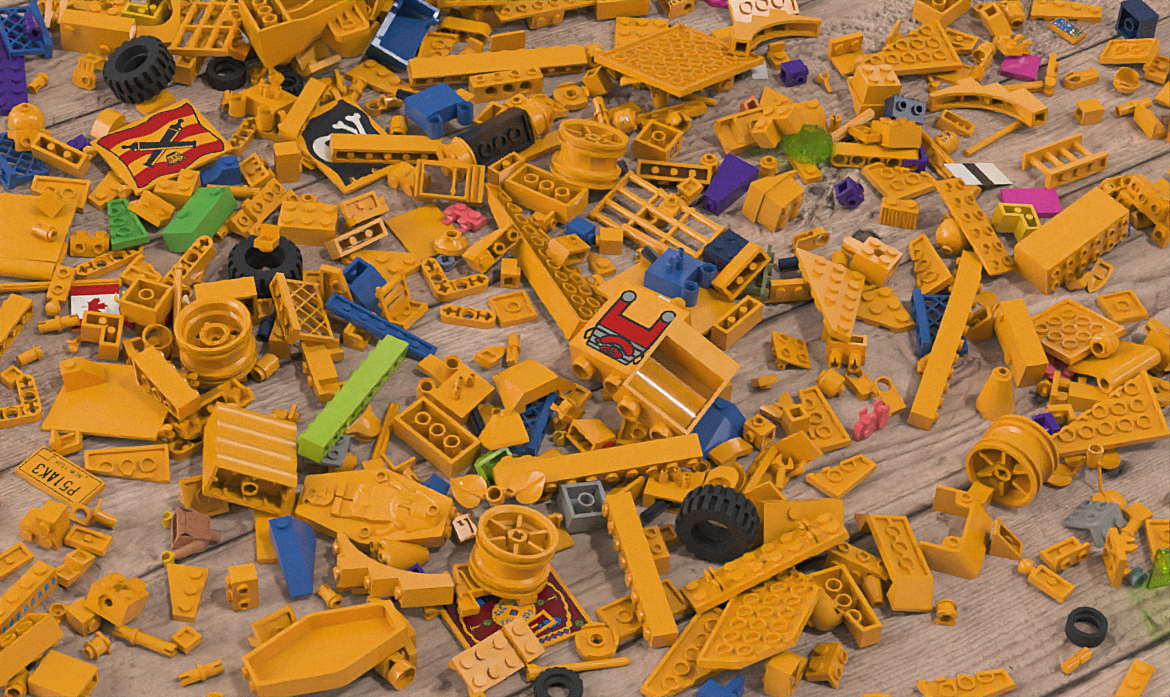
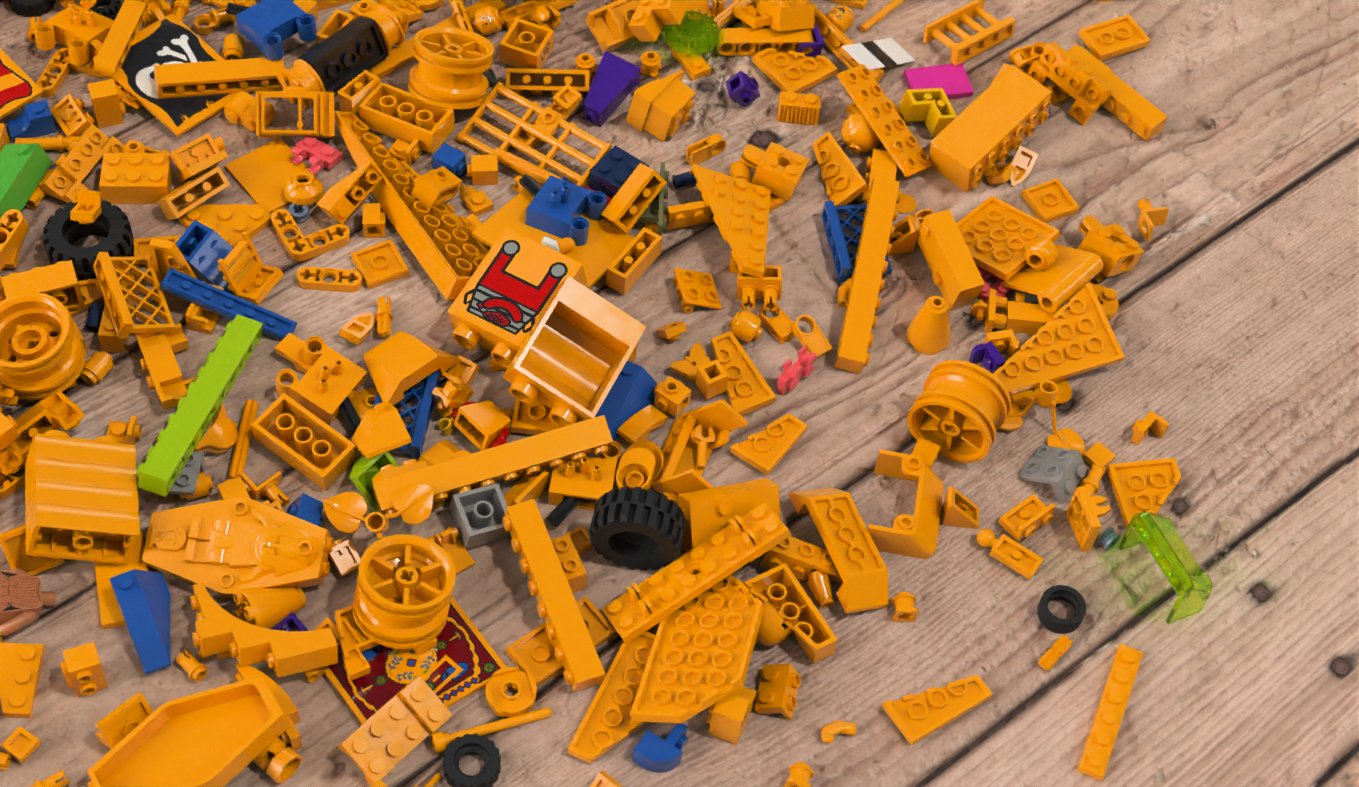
camera: 10 degrees left, 10 degrees up
light orange plate [856,286,915,334] -> none

